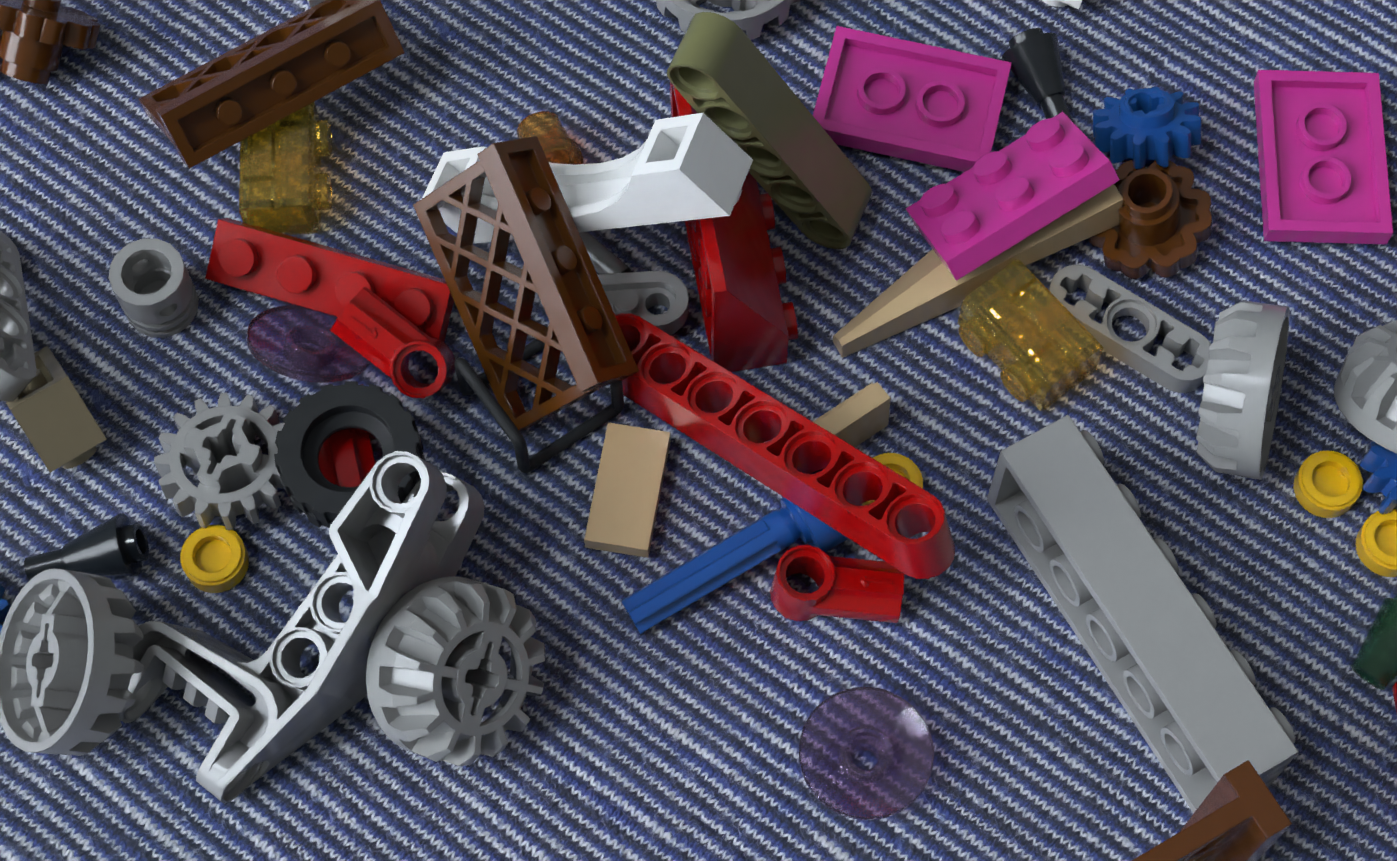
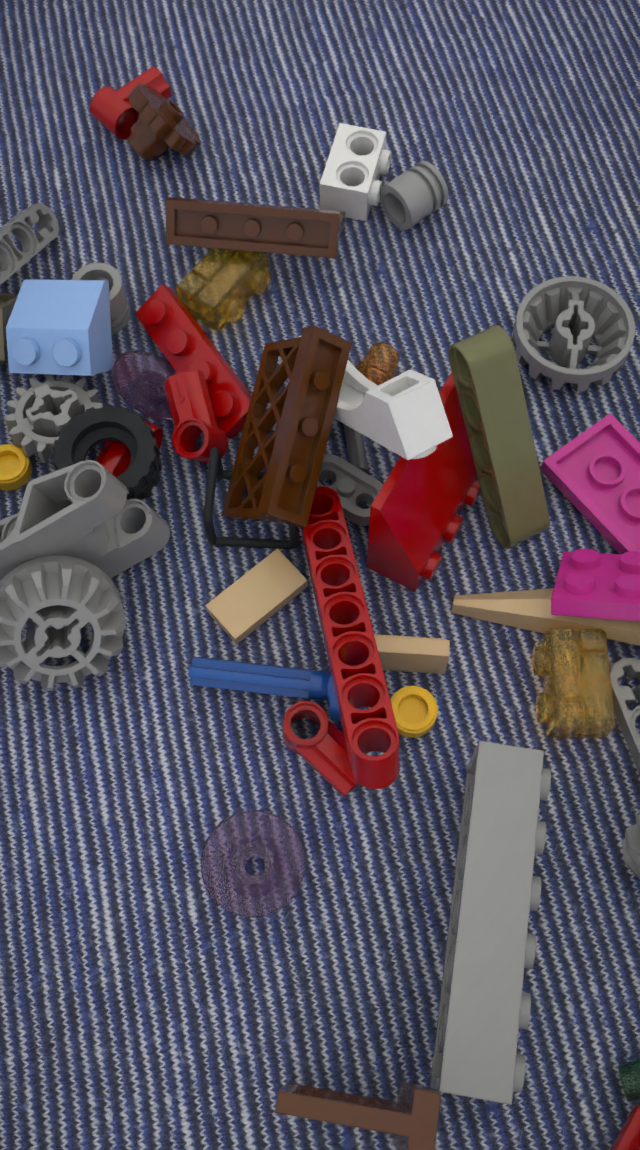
camera: 40 degrees right, 0 degrees up
none -> light blue slope [6,279,113,376]

